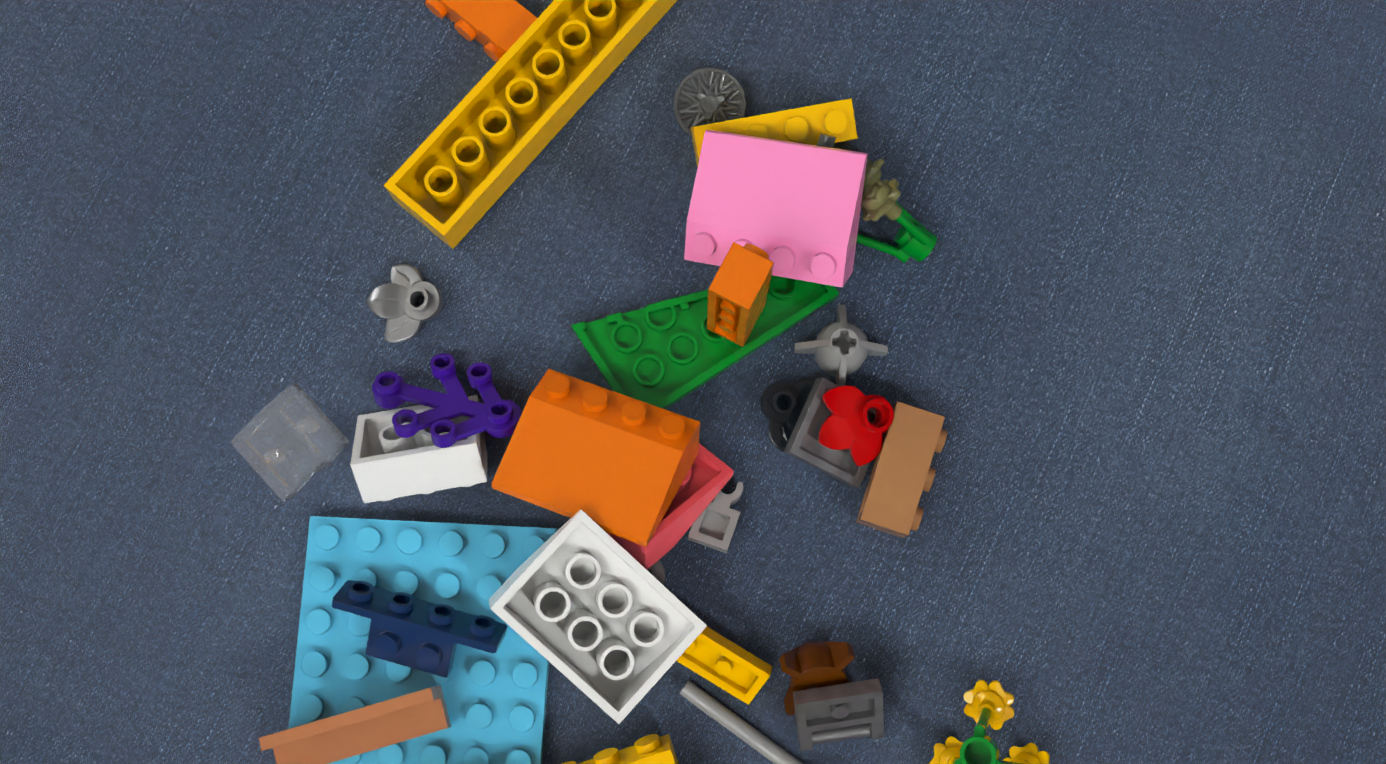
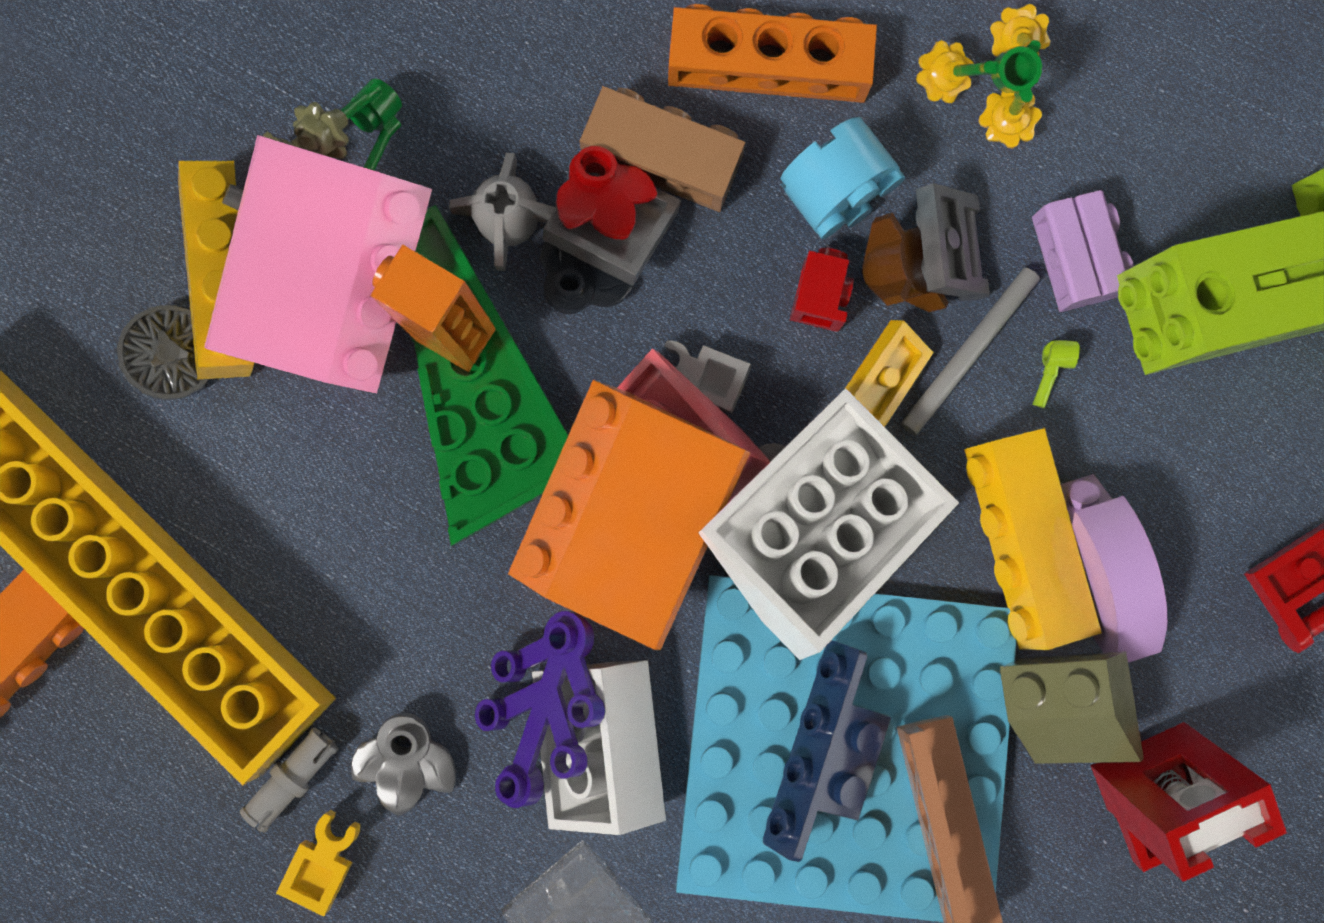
camera: 90 degrees left, 5 degrees up
none -> light grey pin [240,728,339,833]
none -> yellow plate [276,810,360,917]
none -> orange brick [668,4,877,103]
none -> medium azure brick [780,117,905,240]
none -> red brick [789,248,854,332]

